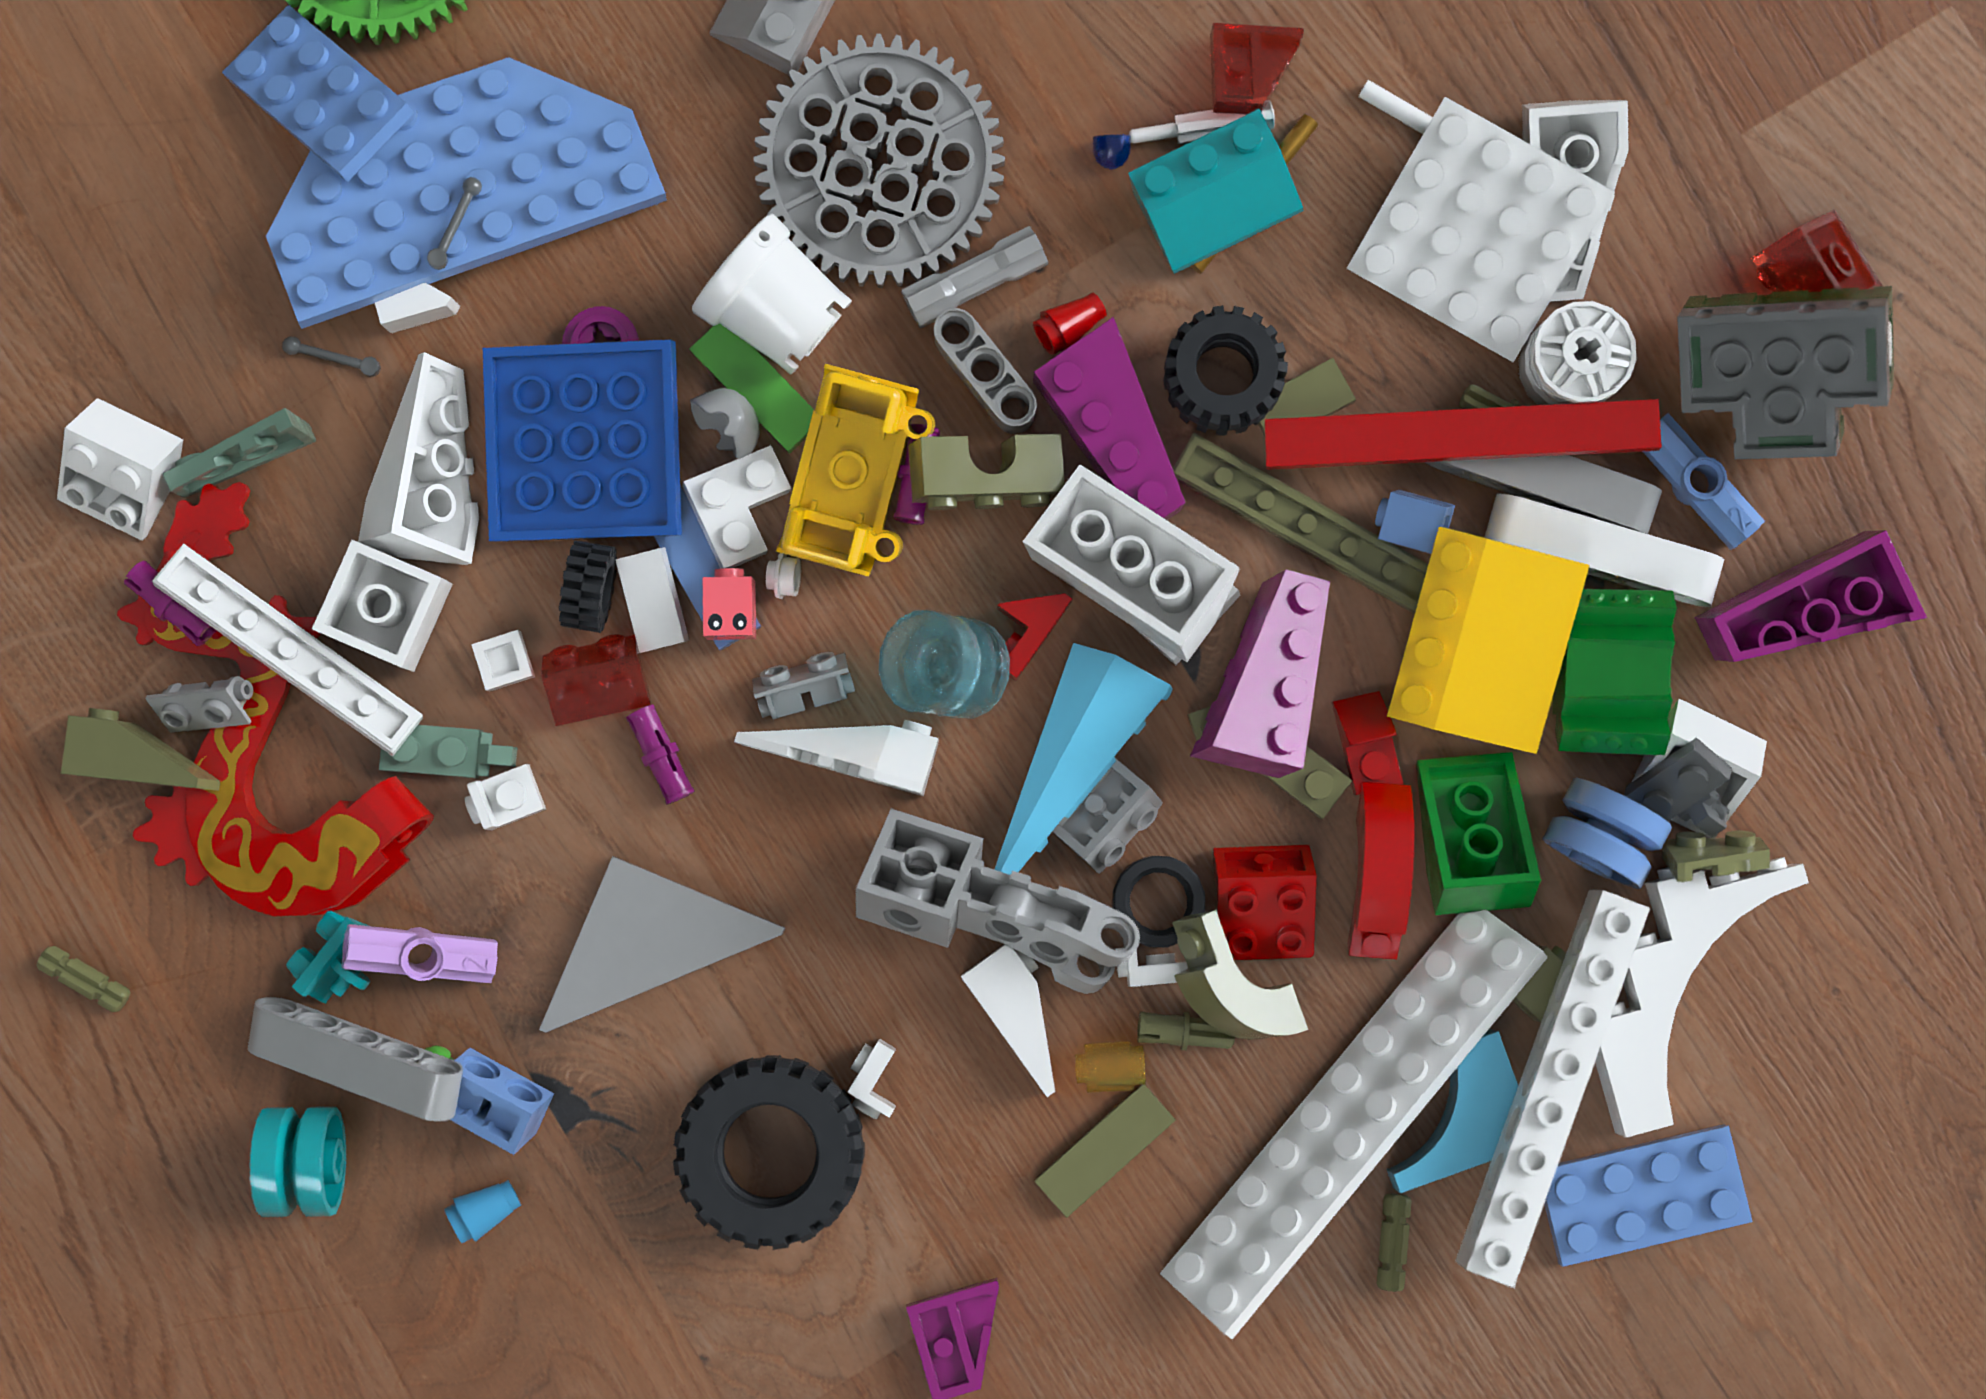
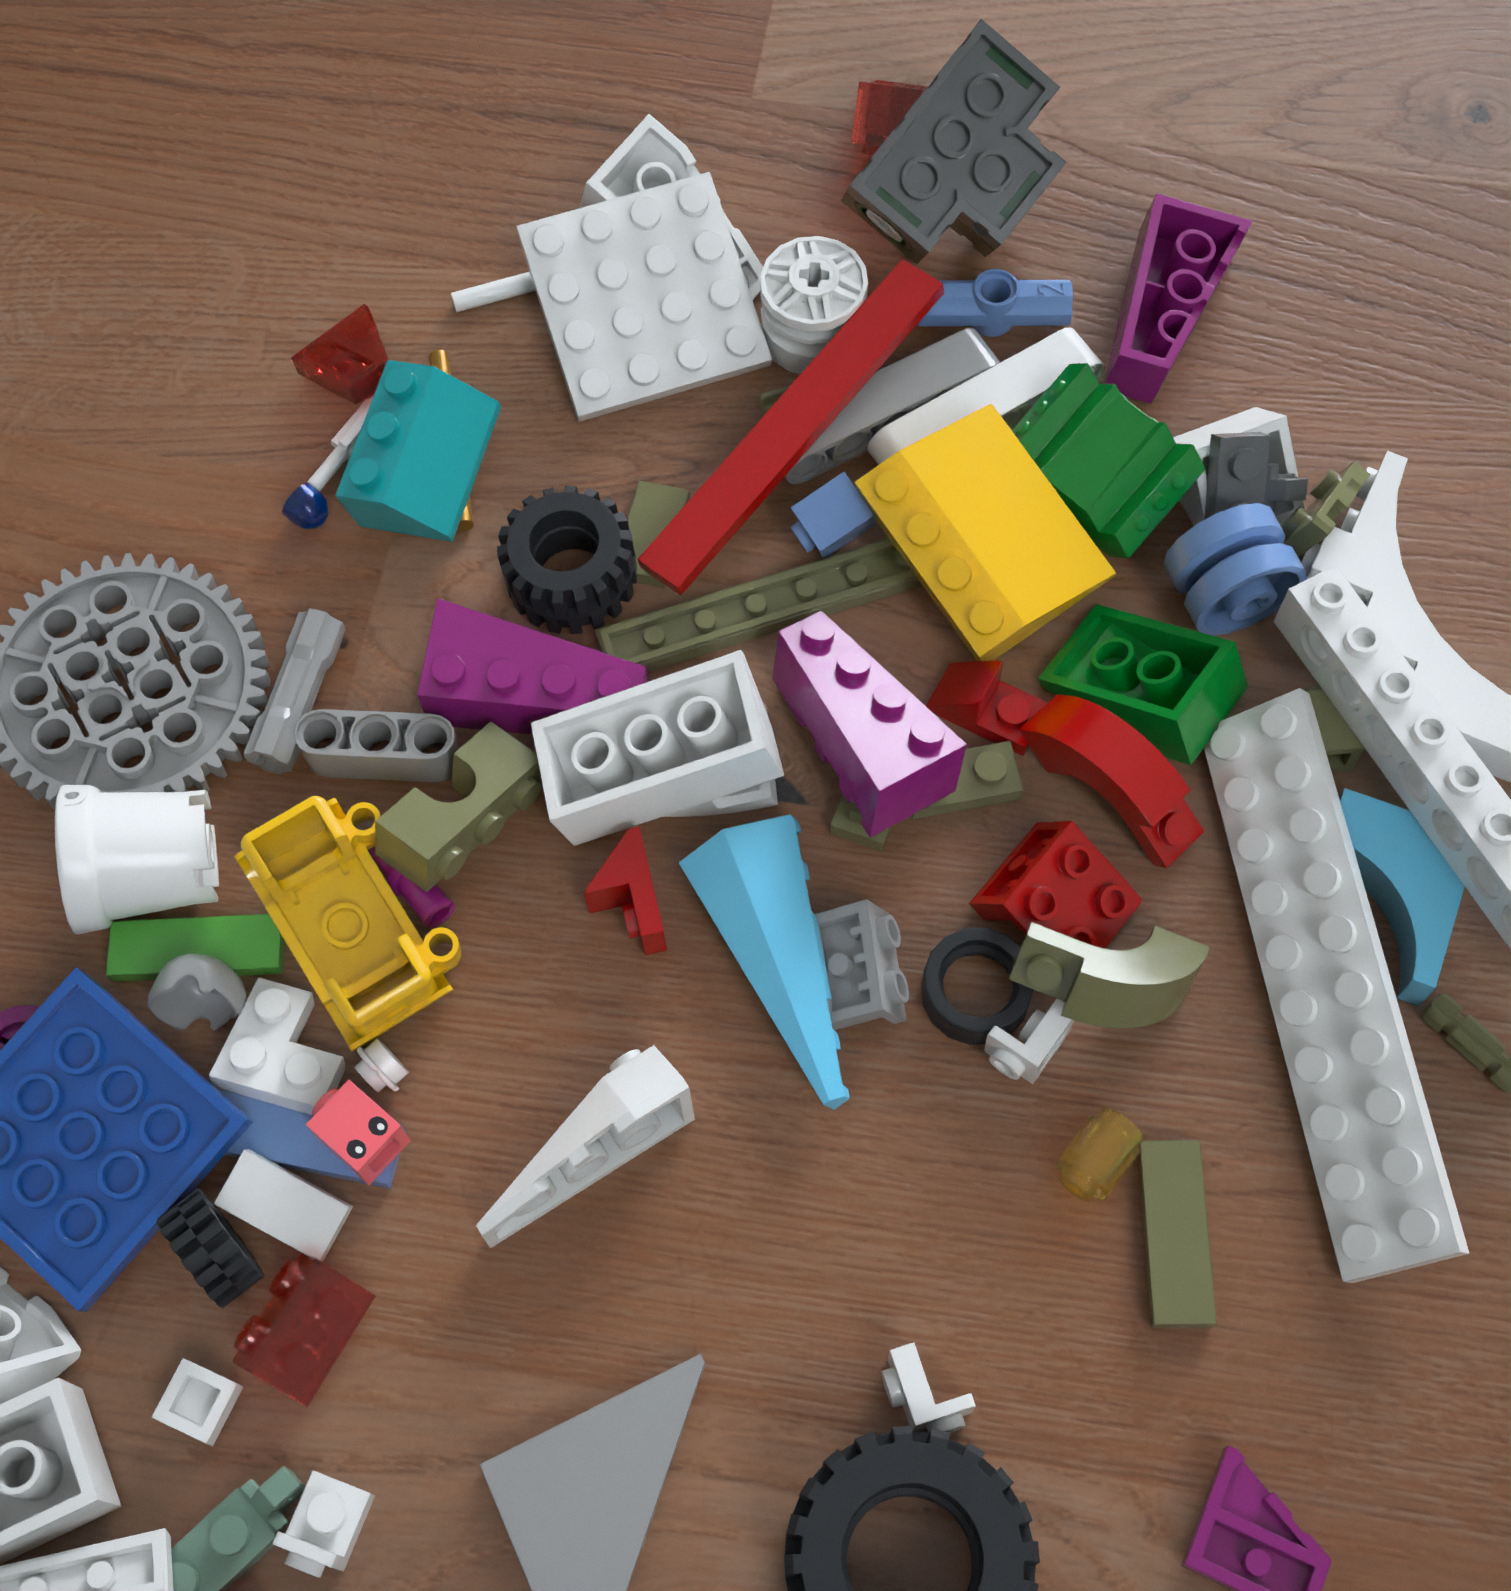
camera: 45 degrees left, 20 degrees down
magenta pin [625,704,695,805] -> none
light grey hinge [752,652,855,720] -> none
light grey brick [856,809,1140,994] -> none
clear light blue wheel [879,610,1010,719] -> none
white slope [961,944,1055,1097] -> none
red cone [1033,292,1107,355] -> none
olive axle [1137,1012,1235,1050] -> none

